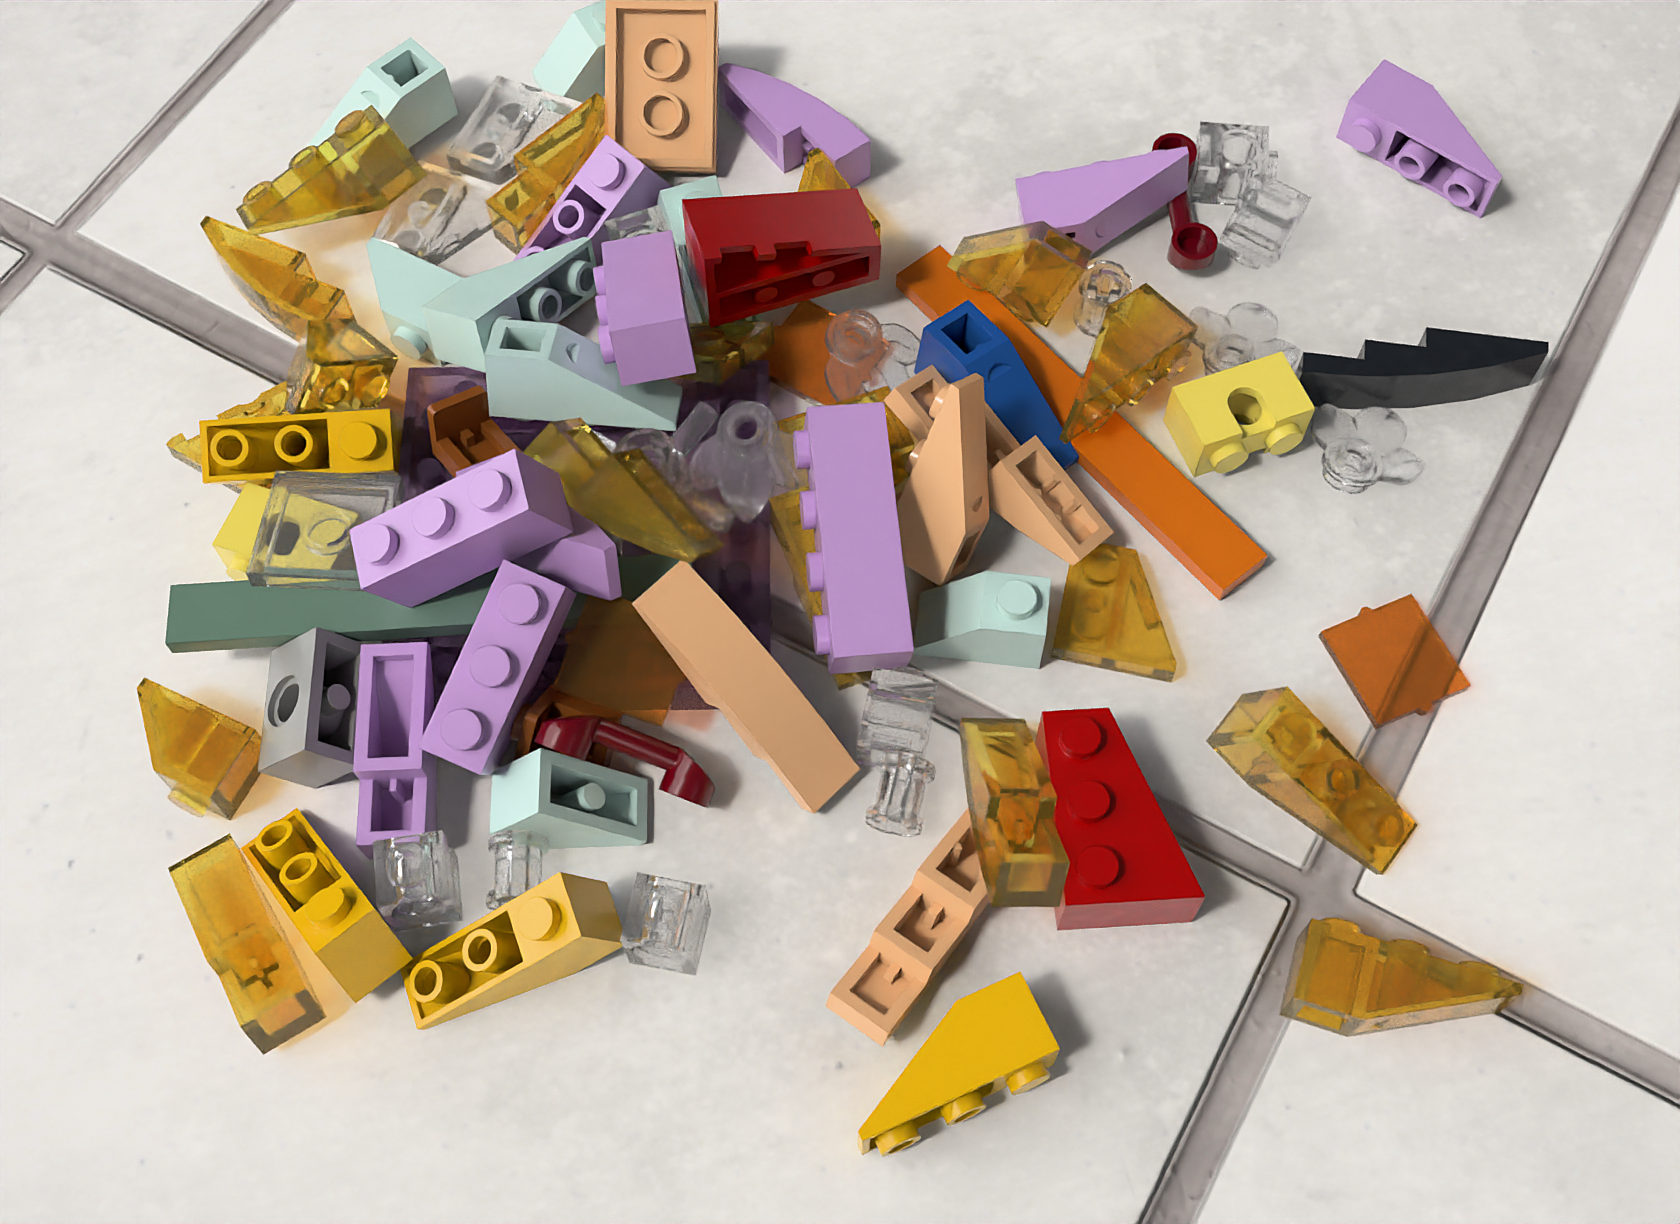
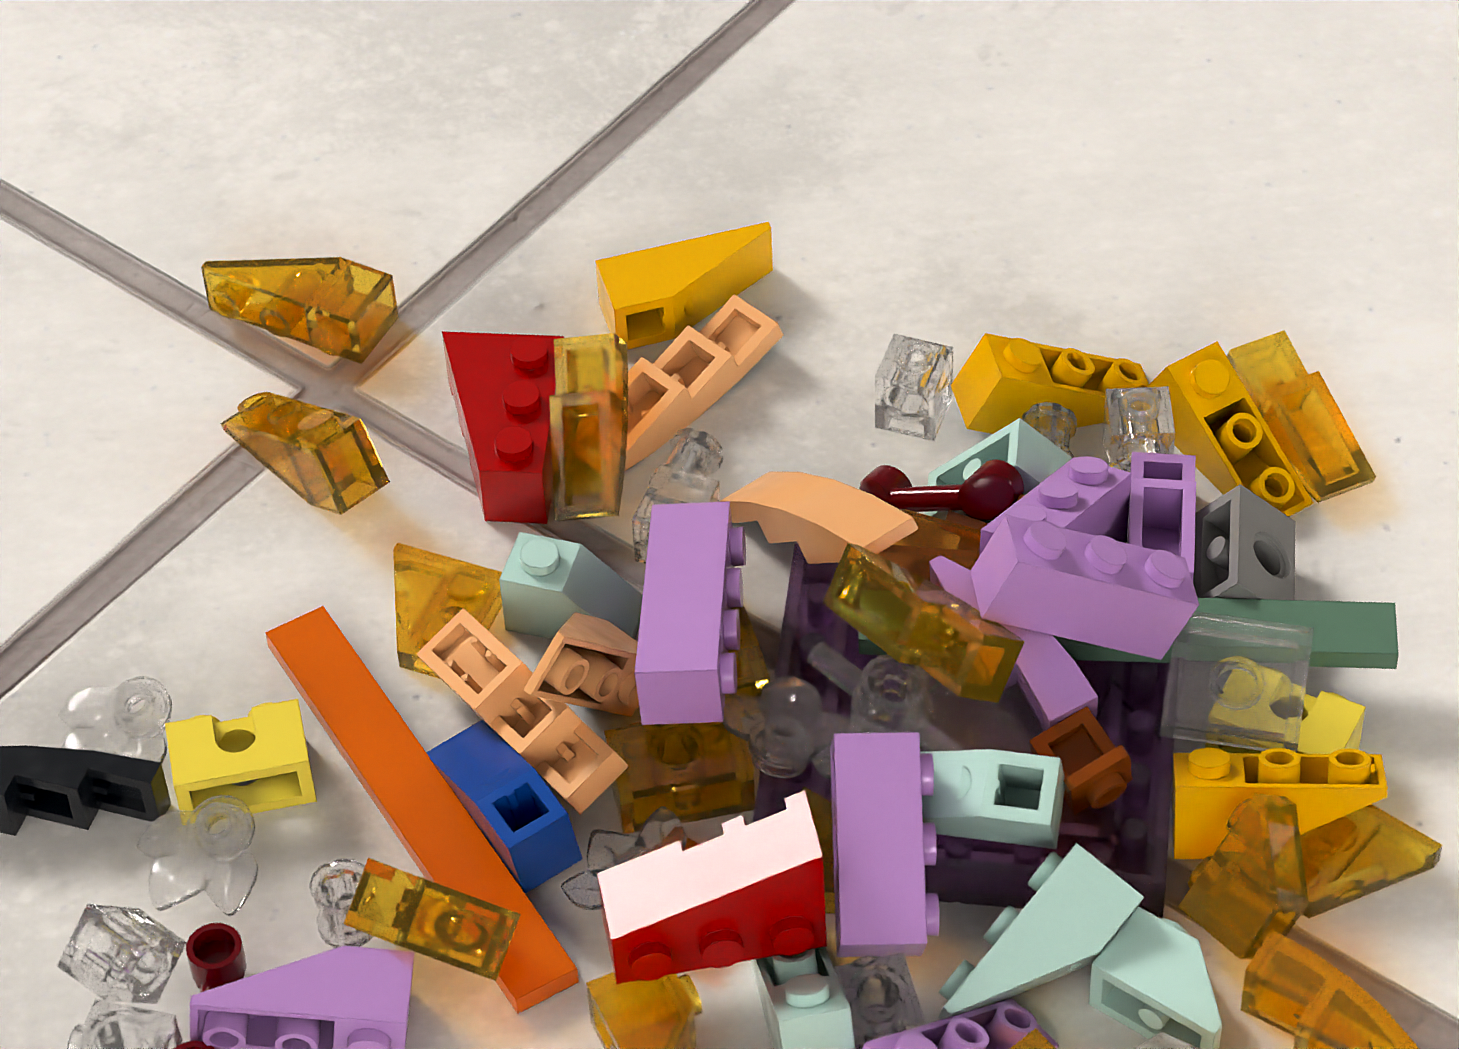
camera: 170 degrees left, 15 degrees down
clear yellow slope [137,677,261,820] -> none
clear yellow slope [1059,283,1199,444] -> none
clear orange piece [1318,594,1471,730] -> none

